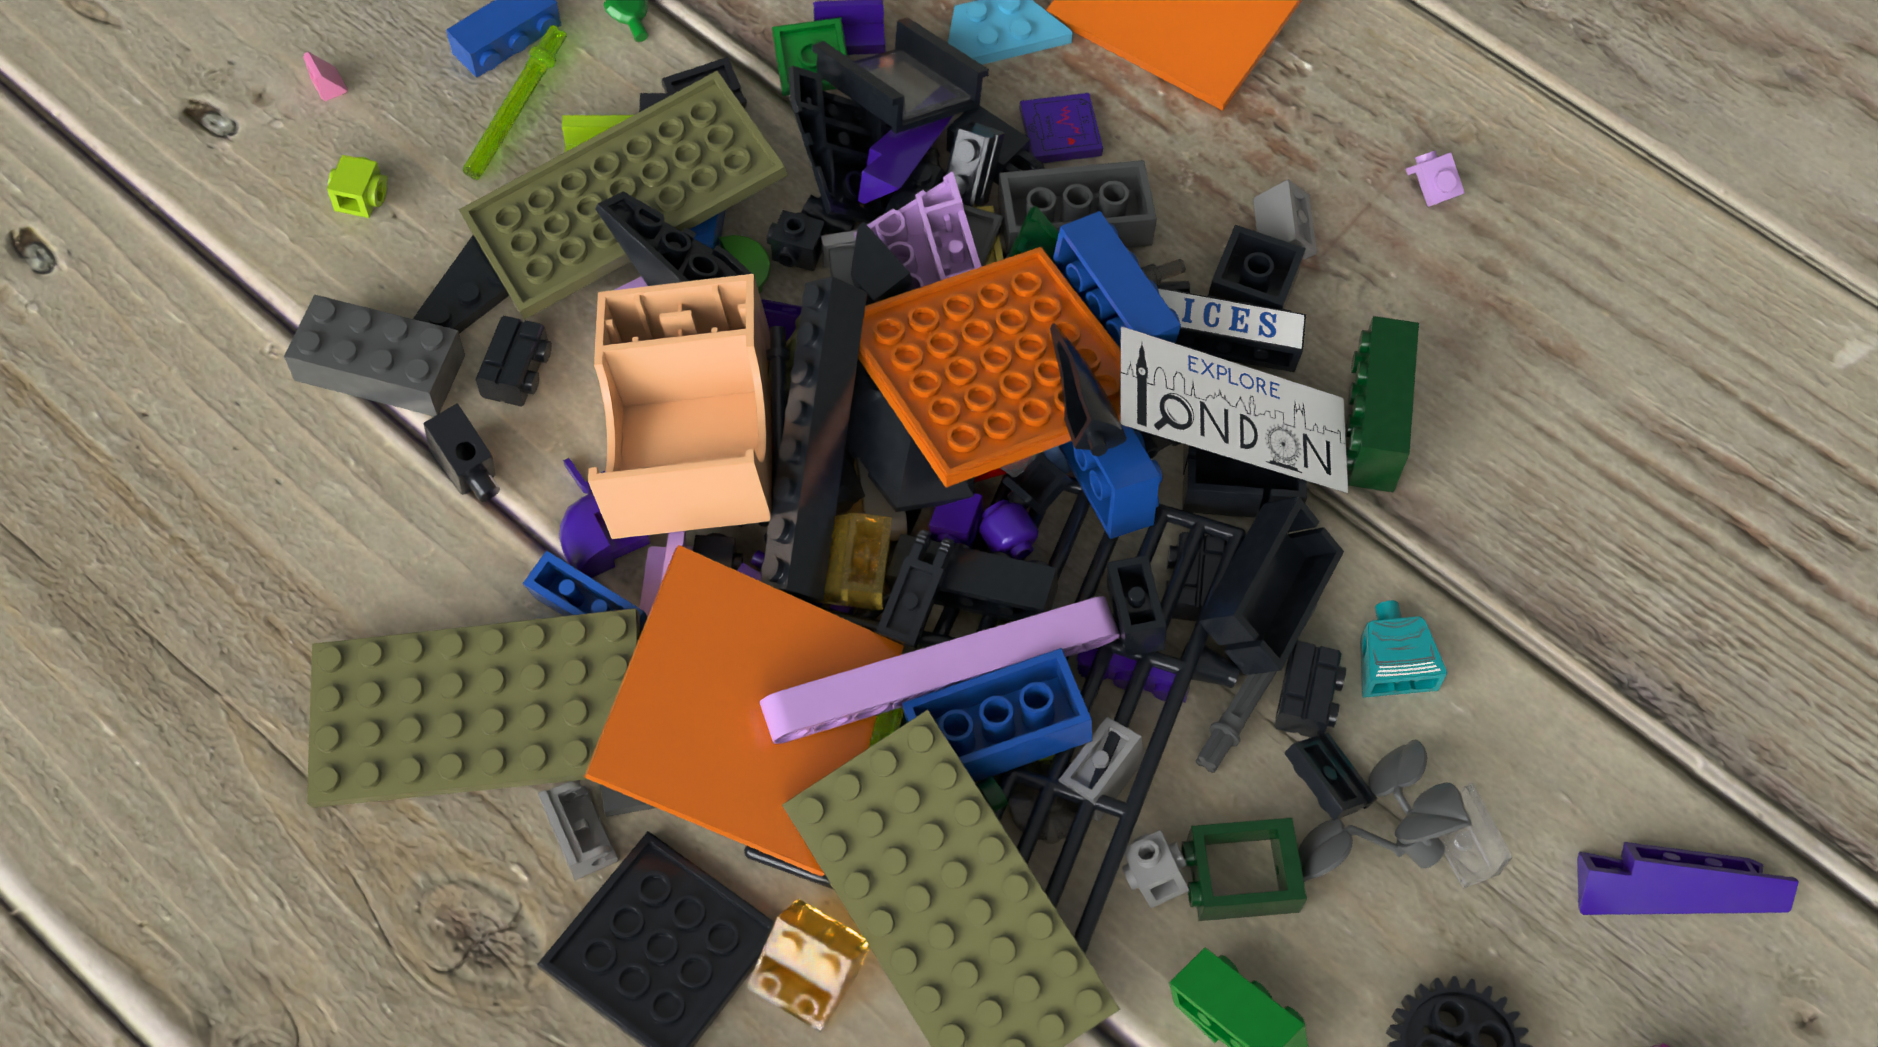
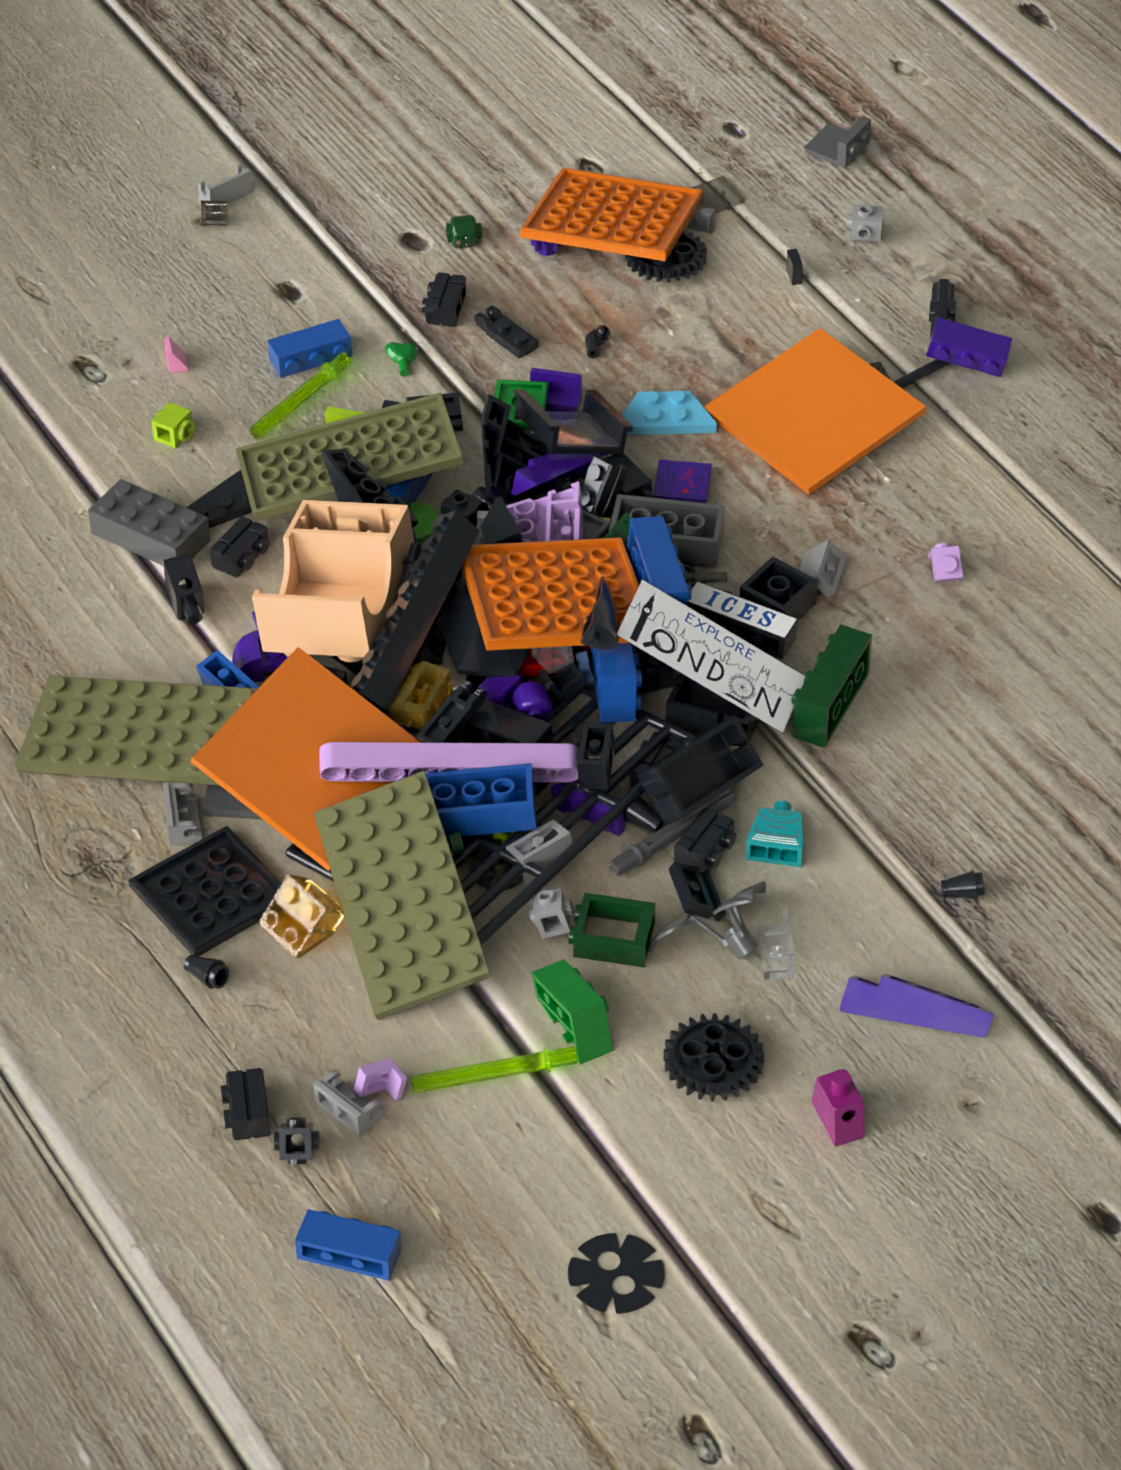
camera: 20 degrees right, 15 degrees down
none -> black cone [941,870,985,899]

